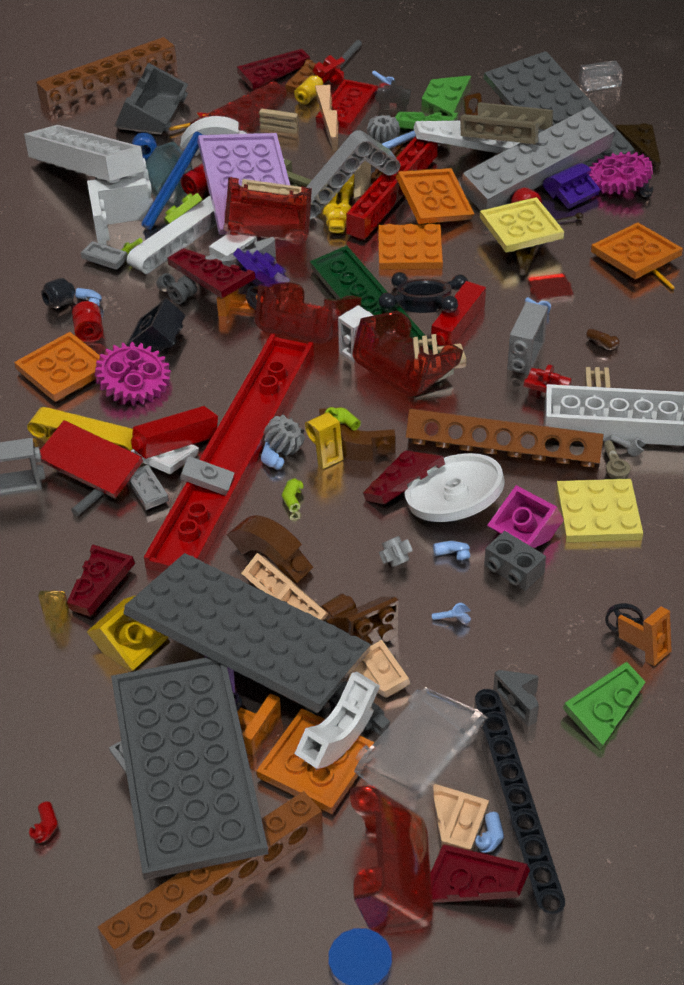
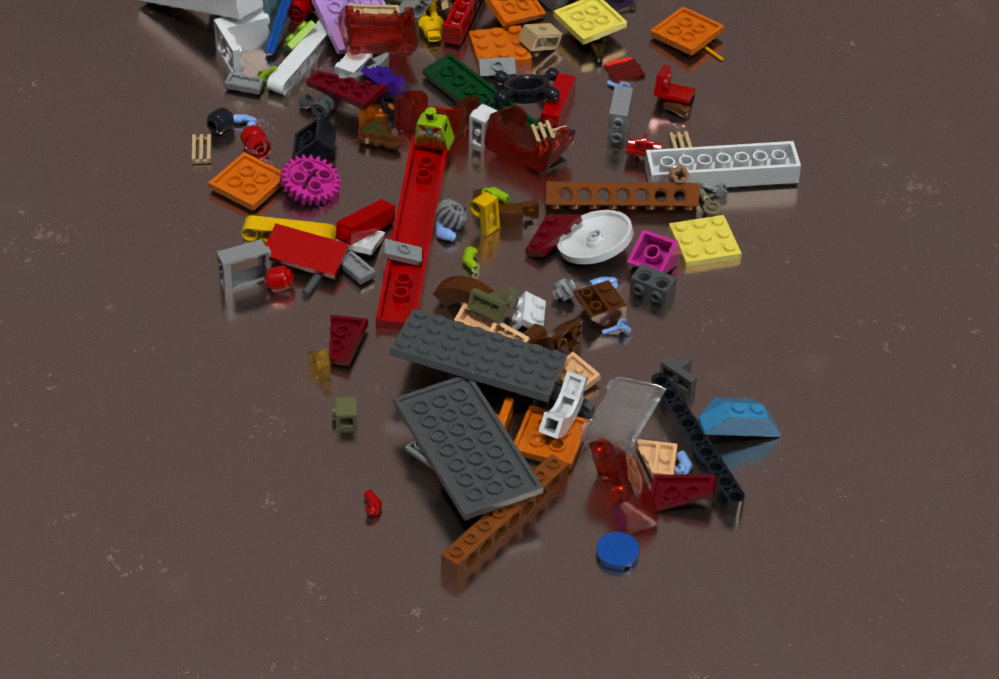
camera: 15 degrees left, 0 degrees up
yellow slope [87,595,169,671] -> none
bright green wing [563,662,645,750] -> none
orange piece [605,603,672,666] -> none
none -> tan tile [192,134,211,164]
none -> red head [264,265,294,293]
none -> olive brick [332,397,357,430]
none -> reddish brown rock [357,118,401,150]
none -> lime torso [415,107,454,151]
none -> olive bracket [467,286,518,322]
none -> light grey plate [479,57,516,78]
none -> white bracket [512,291,546,330]
none -> tan brick [519,23,563,51]
none -> reddish brown slope [573,280,627,328]
none -> red bracket [653,64,696,104]
none -> medium nougat bush [669,165,689,183]
none -> dark azure wedge [698,397,781,437]

